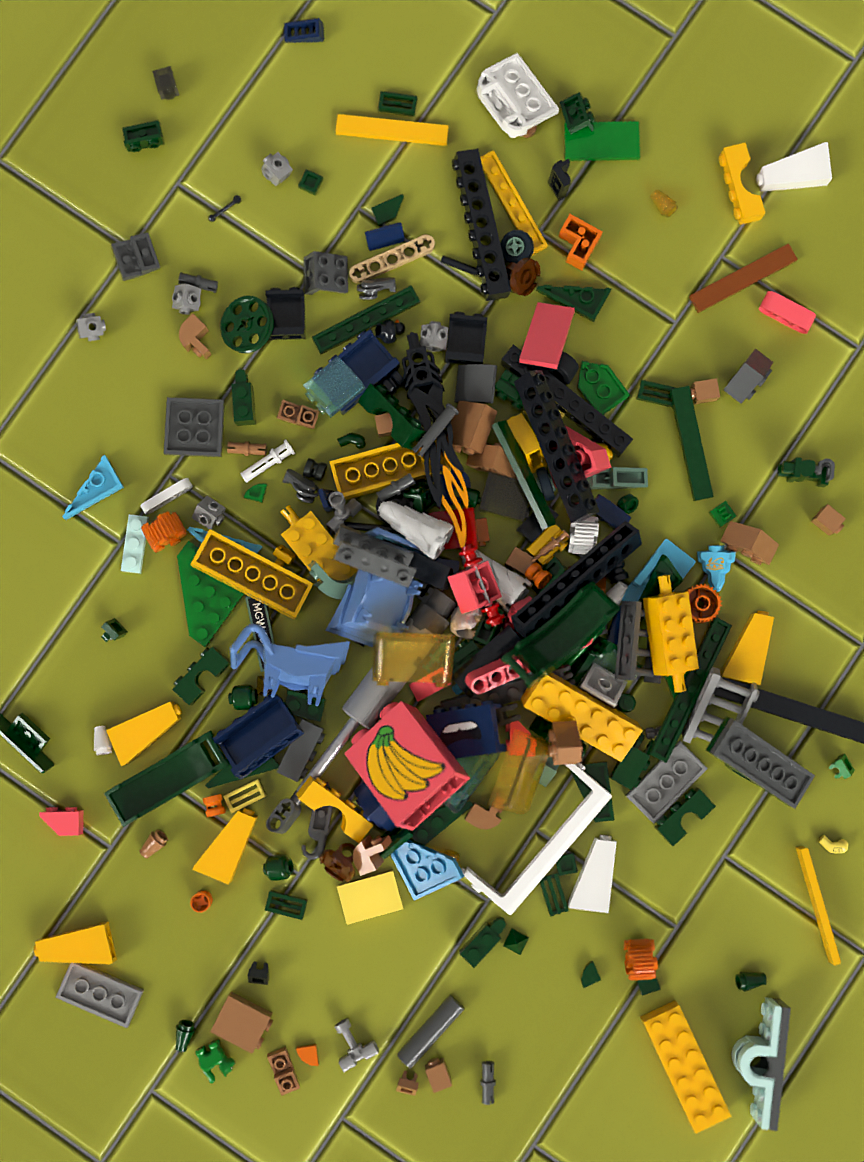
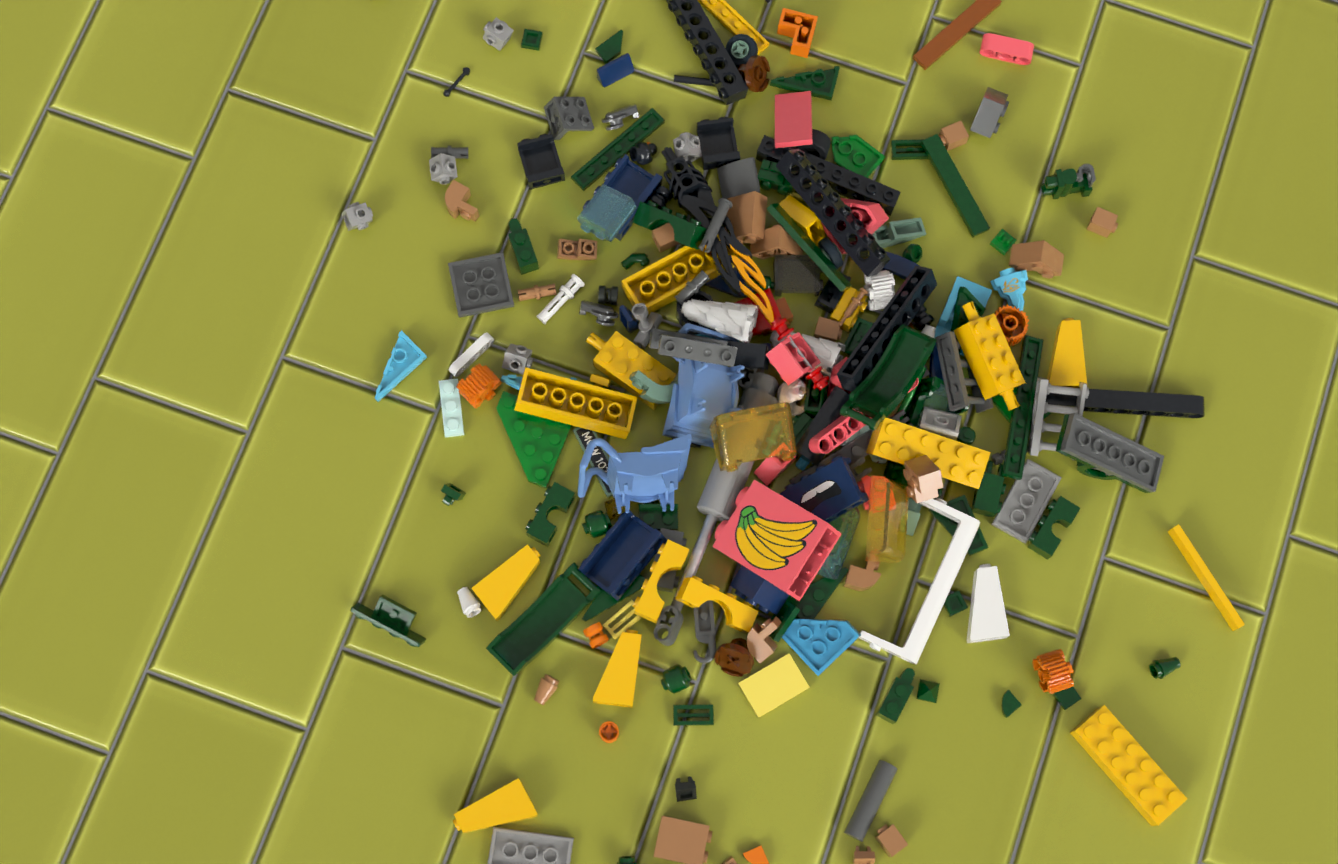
camera: 20 degrees left, 10 degrees down
coral slope [39,807,83,836] -> none
dark grey slope [111,233,160,281] -> none
dark green bracket [122,120,164,152] -> none
dark green wedge [220,296,274,353] -> none
green tile [244,483,268,503] -> none
light grey bar [334,1018,379,1072] -> none
tan beam [349,235,435,284] -> none
dark green bracket [404,479,436,514] -> none
dark grey pin [480,1061,496,1105] -> none
orange wheel [525,562,552,589] -> none
dark green tile [540,872,569,917] -> none
light aqua piece [731,997,791,1131] -> none
light yellow arm [818,835,849,853] -> none
green tile [829,754,855,779] -> none
none -> yellow arch [633,539,690,623]

